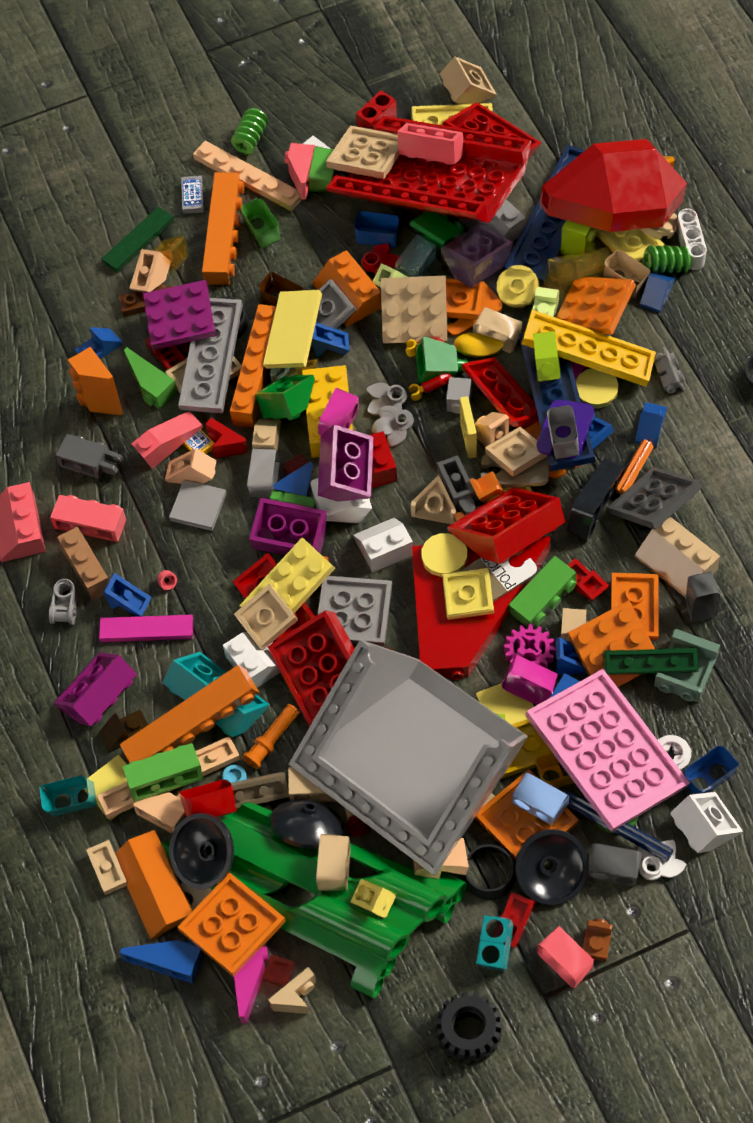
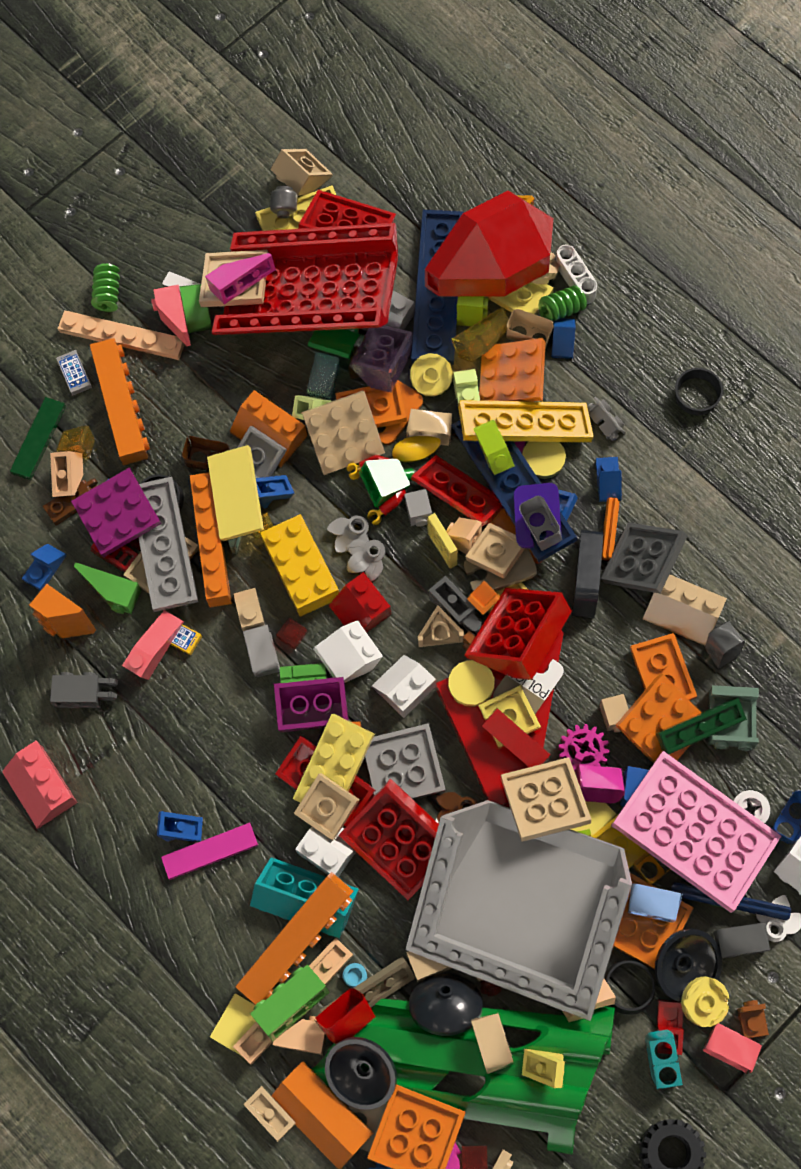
camera: 20 degrees left, 10 degrees up
teal piece [39,776,97,817] -> none
light grey piece [49,579,78,625] -> none
coral brick [50,495,126,542] -> none
magenta slope [53,652,137,726] -> none
medium nougat brick [57,526,109,601] -> none
dark brown slope [98,709,148,753] -> none
coral hinge [157,570,177,590] -> none
light nougat slope [165,448,217,484] -> none
light grey tile [169,480,227,531] -> none
red slope [206,418,248,458] -> none
bright green piece [241,198,280,248] -> none
orange pin [242,704,299,769] -> none
green slope [255,375,315,420] -> none
blue slope [273,461,313,496] -> none
dark pink piece [318,387,359,435] -> none
magenta slope [318,425,373,502] -> none
blue piece [354,211,399,248] -> none
red piece [356,90,397,130] -> none
red plate [361,244,403,275] -> none
coral brick [397,123,464,165] -> none
bright green brick [509,556,577,628] -> none
blue slope [555,637,587,675] -> none
red slope [568,558,609,601] -> none
none -> dark pink slope [205,253,276,305]
none -> flat silver head [270,186,298,219]
none -> red tile [482,708,550,767]
none -> tan plate [501,757,591,842]
none -> light yellow tile [681,976,729,1027]

